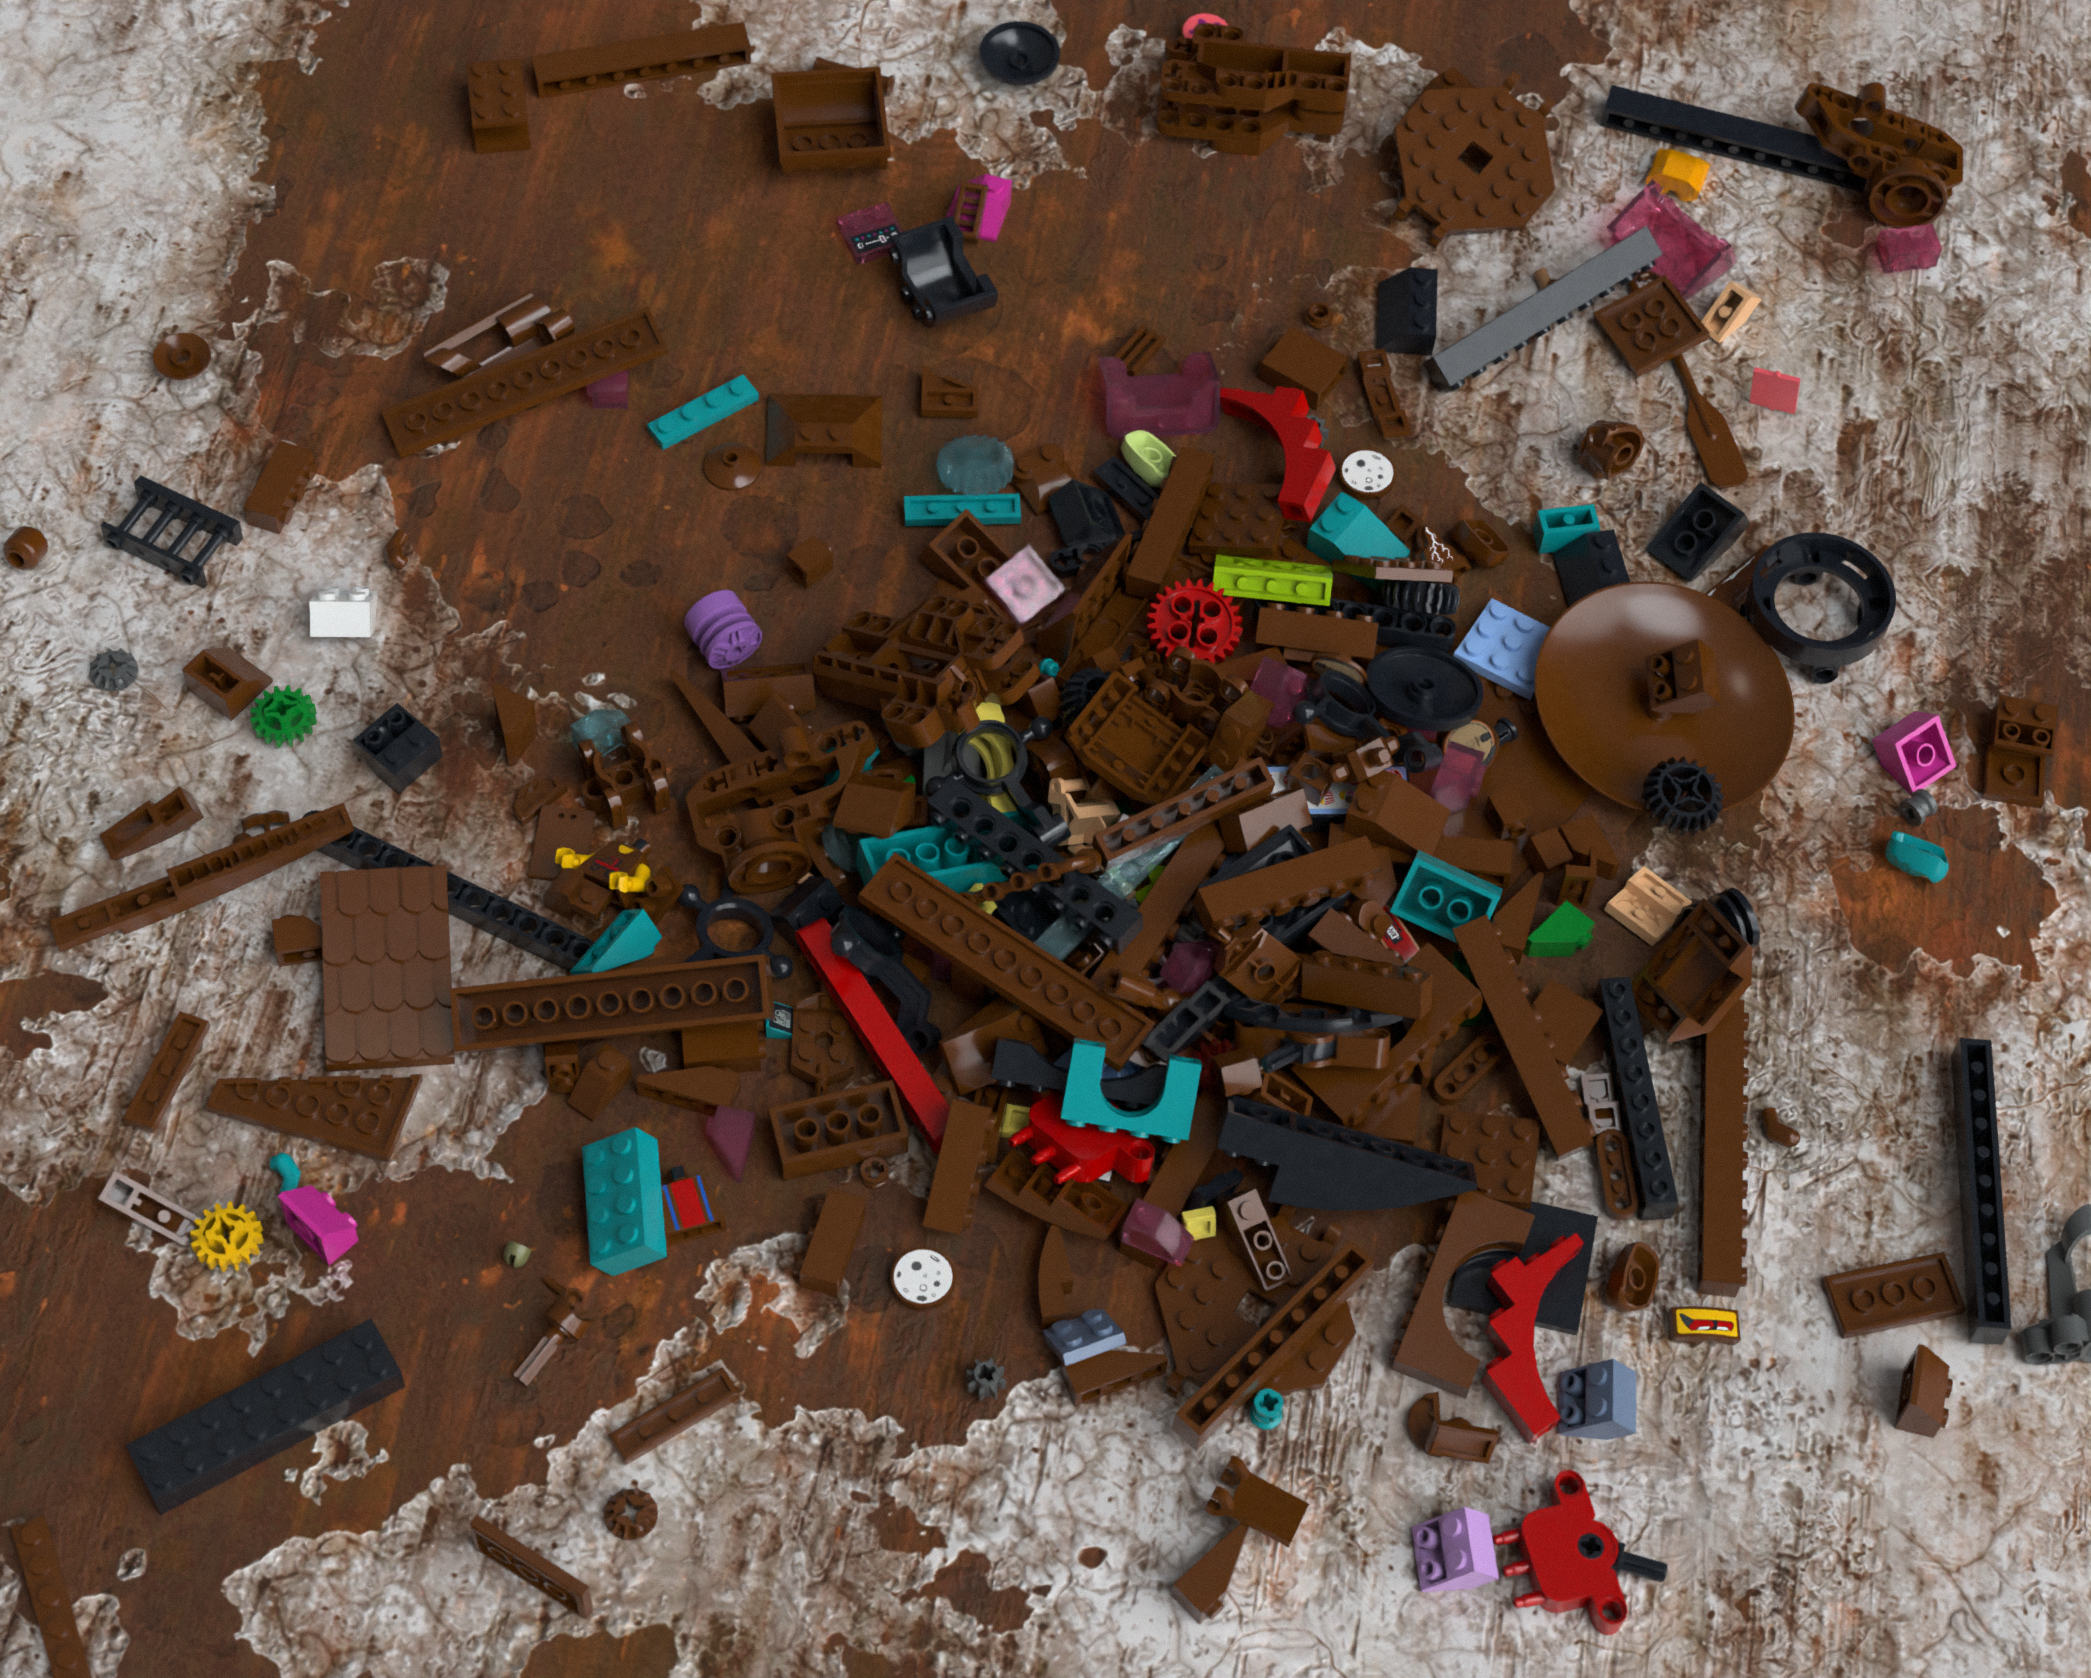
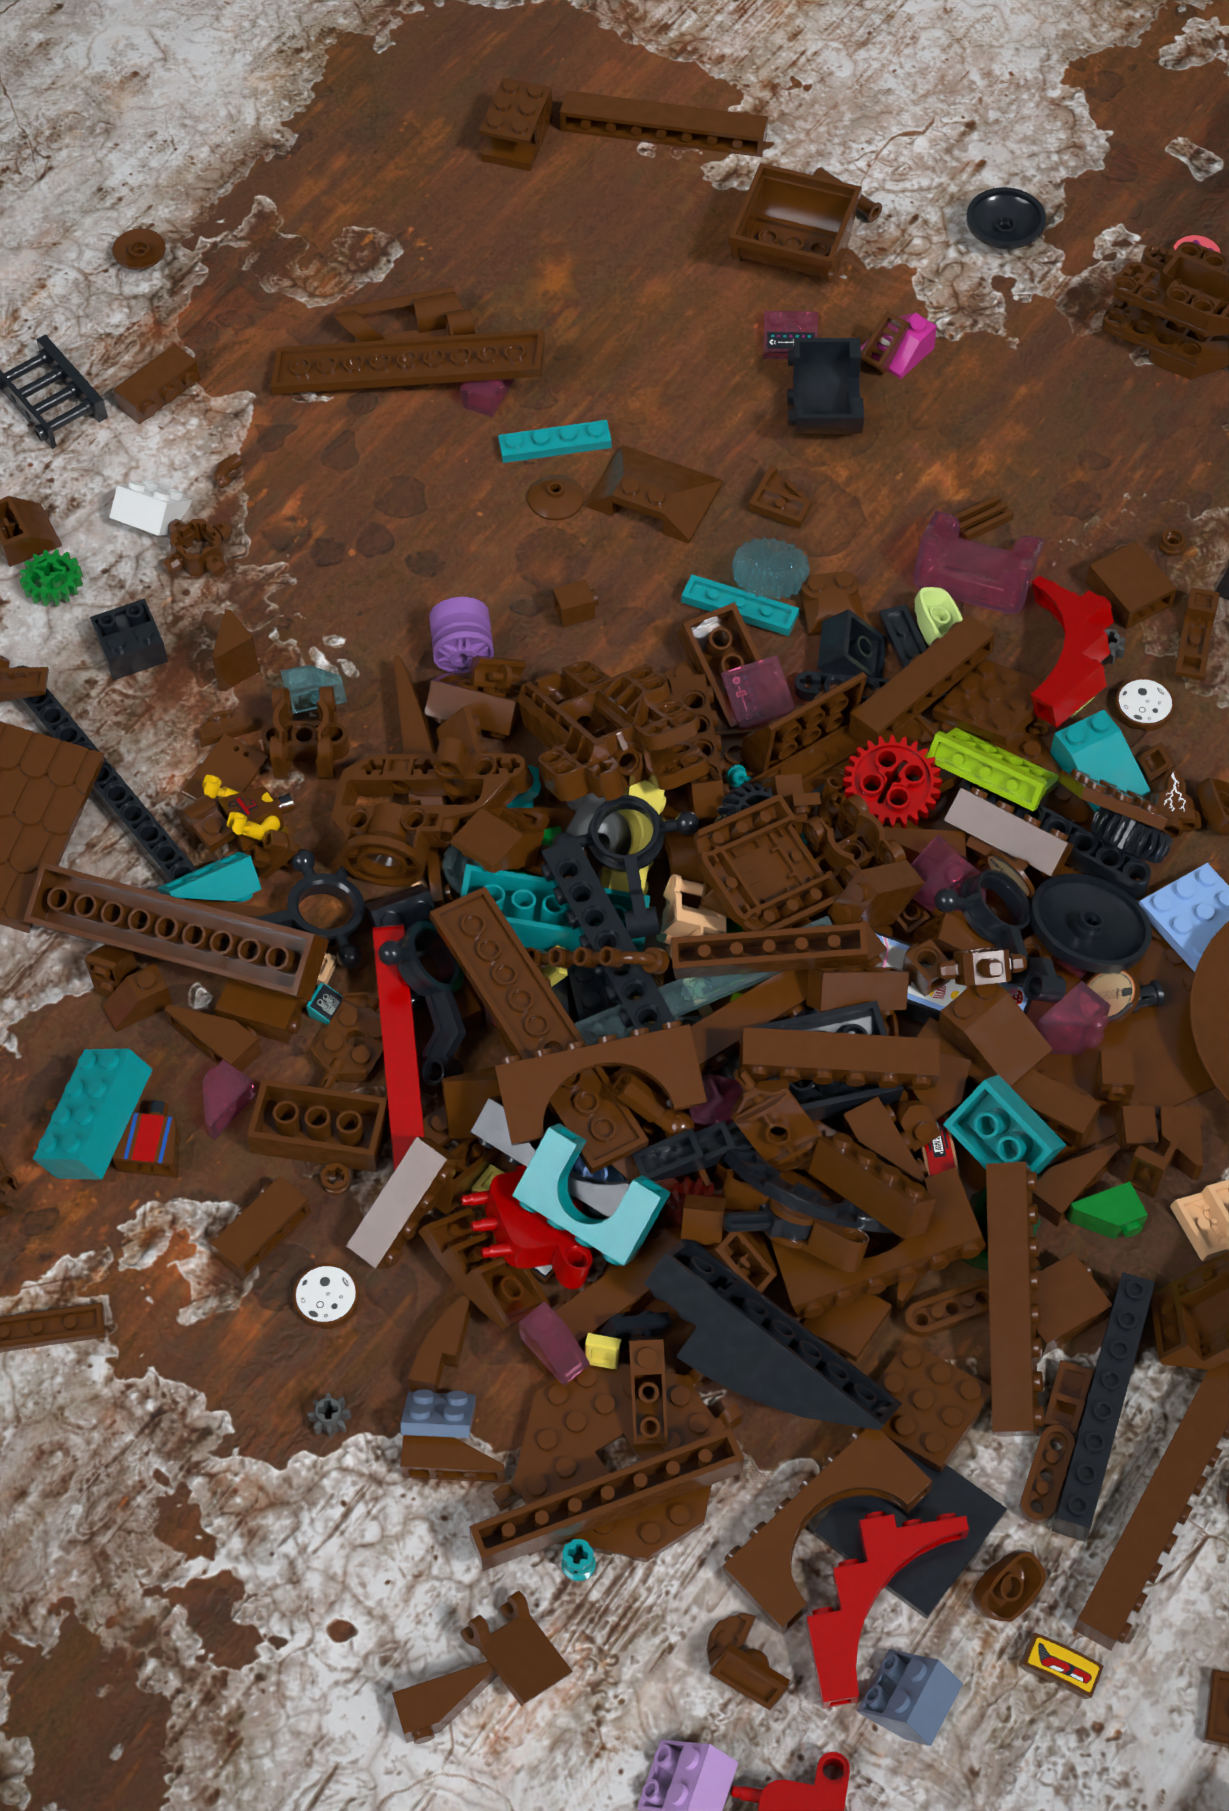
camera: 30 degrees right, 0 degrees up
none -> reddish brown piece [162,519,233,576]
none -> reddish brown hips [469,655,526,690]
none -> reddish brown arch [495,1021,707,1146]

